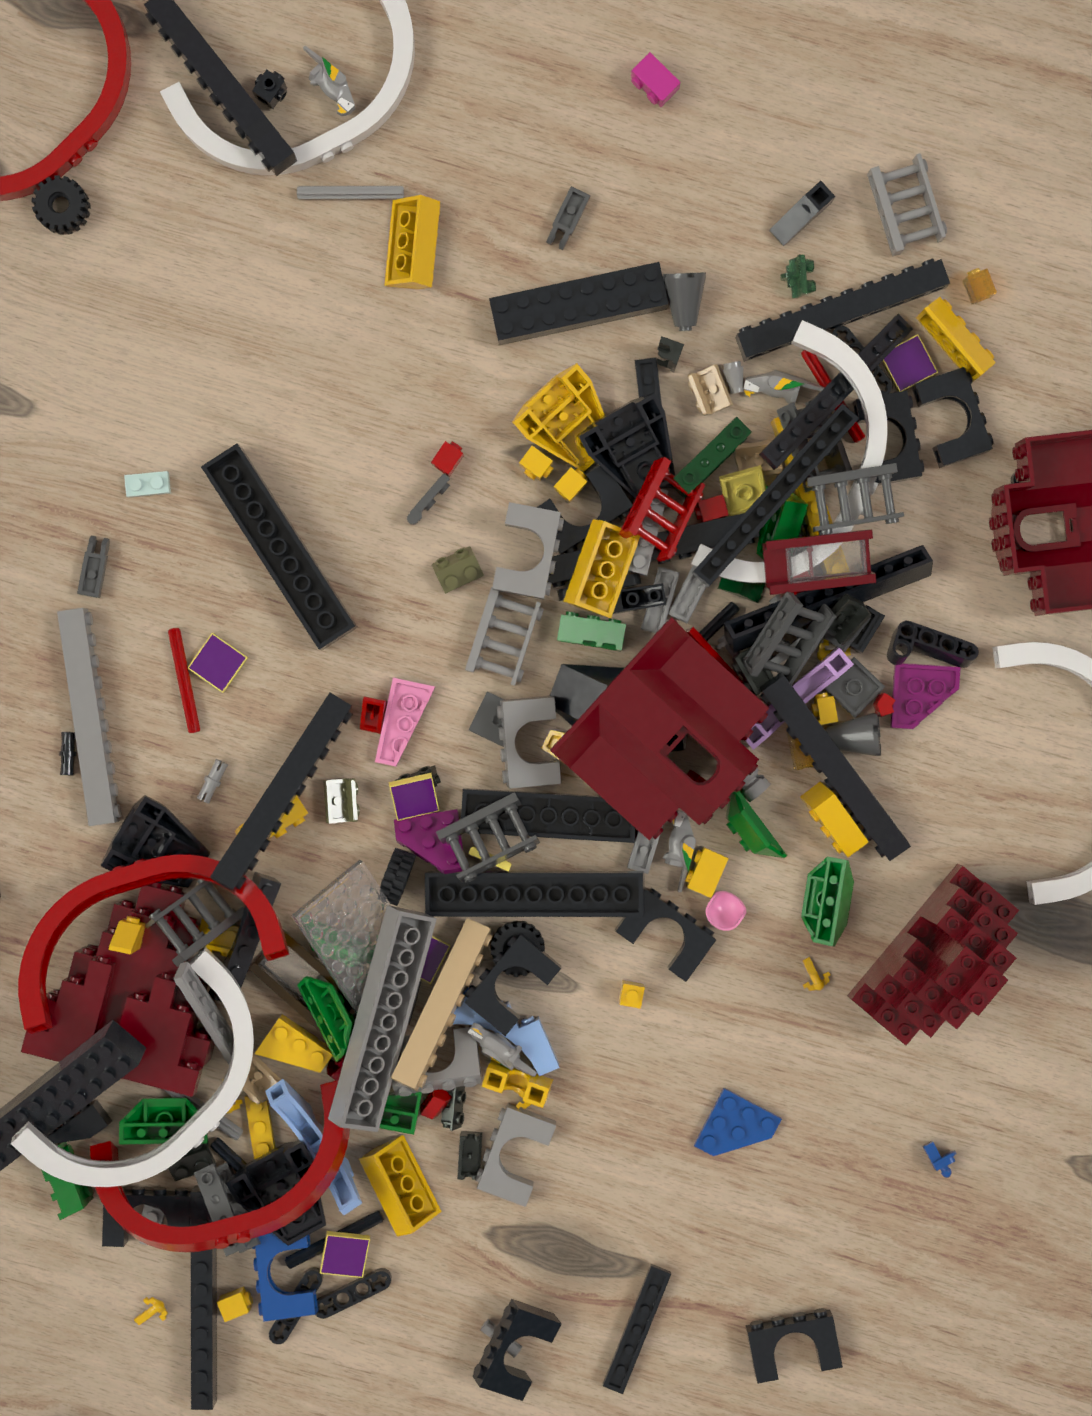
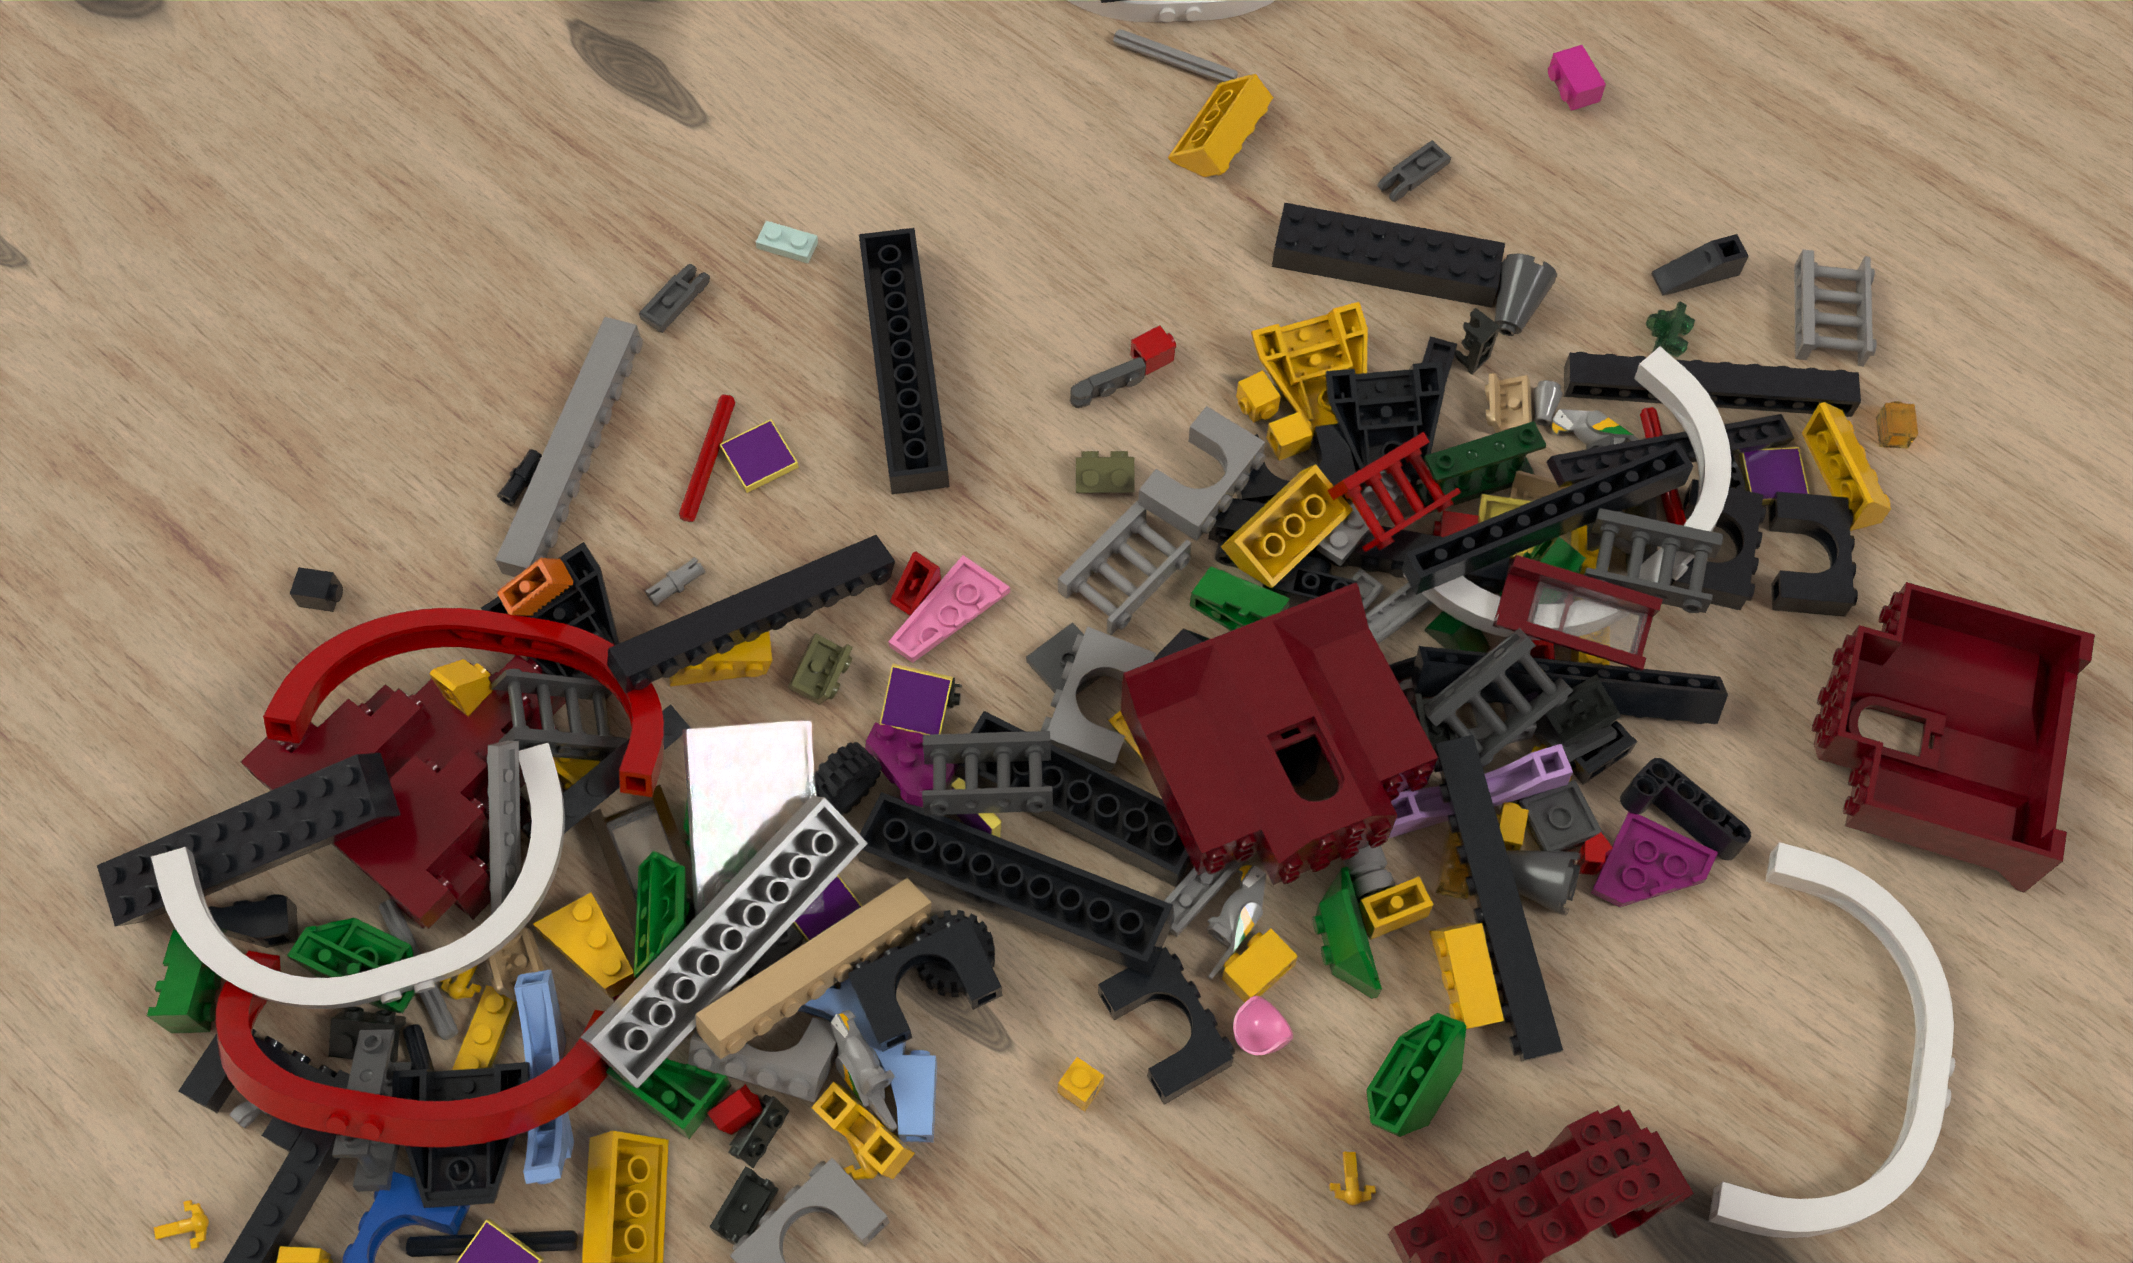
camera: 25 degrees right, 25 degrees down
none -> orange brick [497,557,573,616]
none -> yellow brick [1359,877,1433,940]

